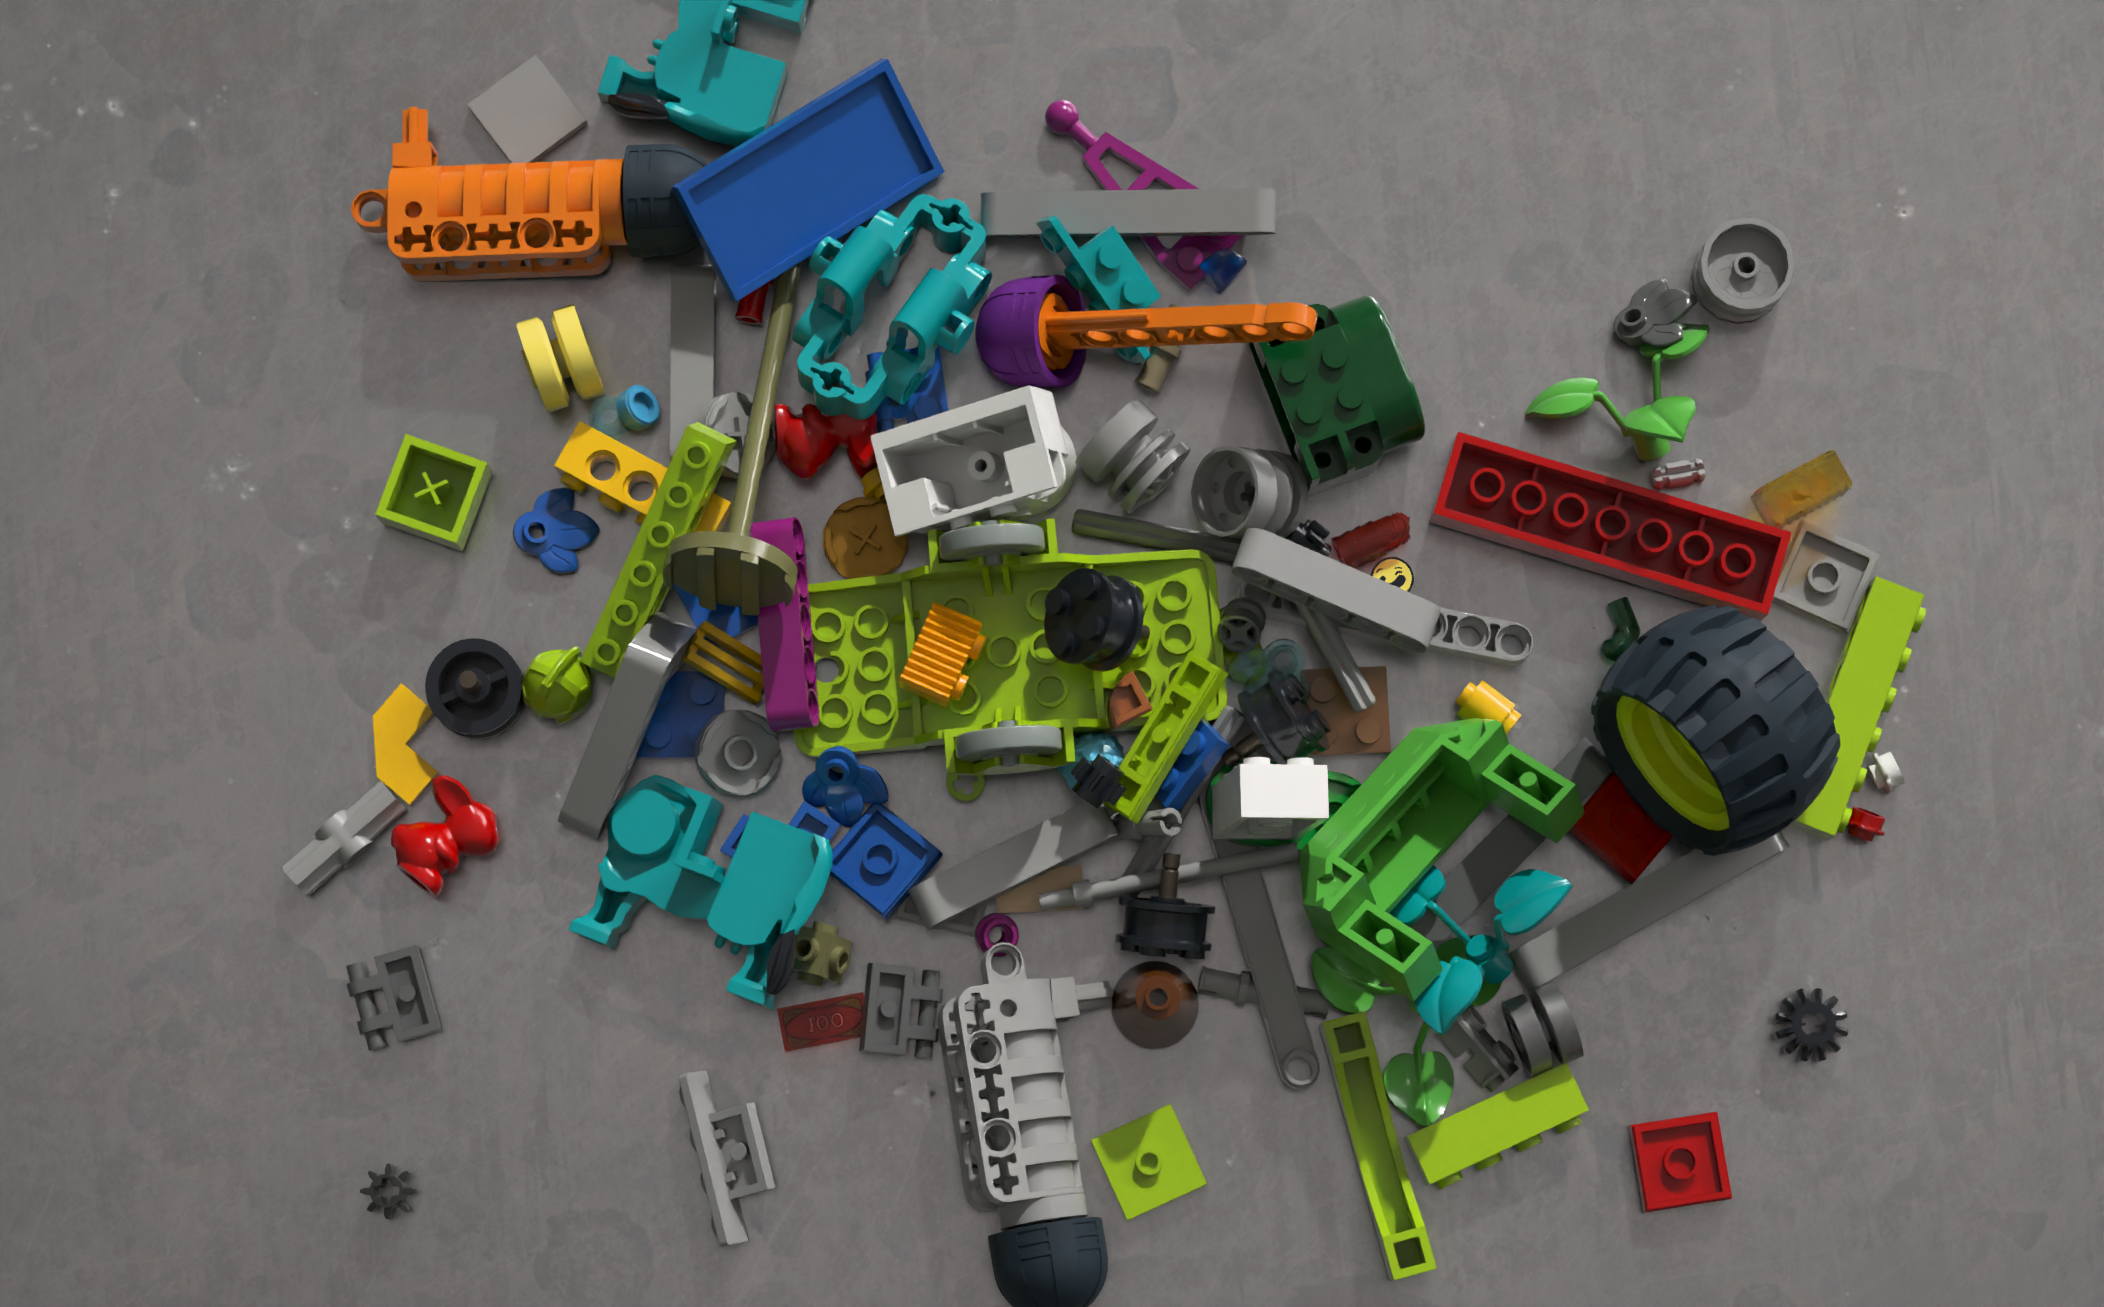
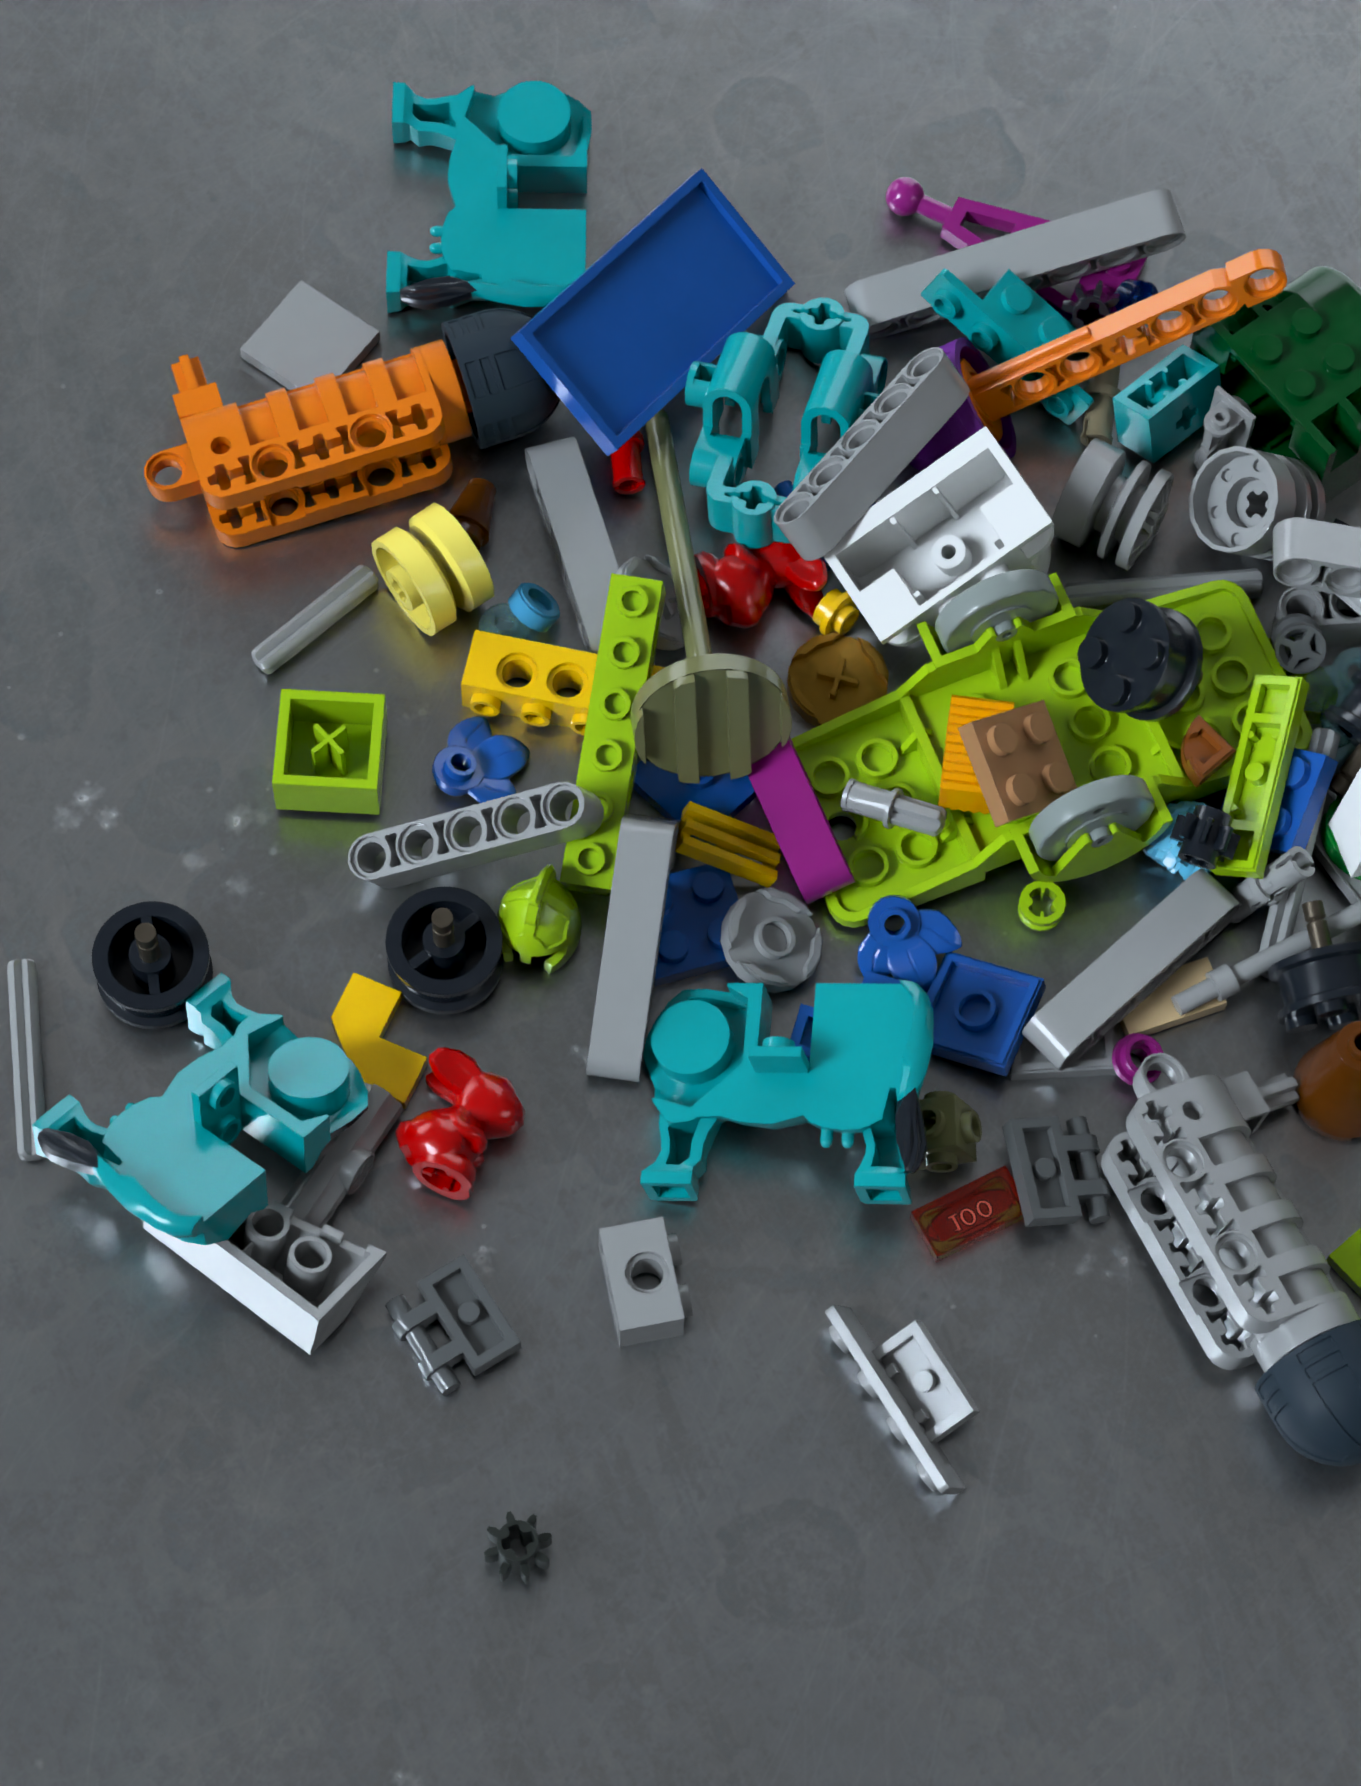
camera: 15 degrees left, 15 degrees down
none -> light grey axle [7,958,46,1161]
none -> teal animal [32,972,368,1246]
none -> black wheel [92,901,213,1029]
none -> light grey wedge [142,1201,387,1355]
none -> light grey axle [251,564,379,674]
none -> light grey beam [348,781,604,888]
none -> reddish brown cone [449,478,497,551]
none -> light grey brick [599,1217,693,1347]
none -> light grey beam [774,347,970,561]
none -> light grey axle [841,778,947,837]
none -> medium nougat plate [958,700,1077,827]
none -> black gear [1062,280,1121,329]
none -> teal brick [1112,344,1221,464]
none -> light grey hinge [1194,385,1256,470]

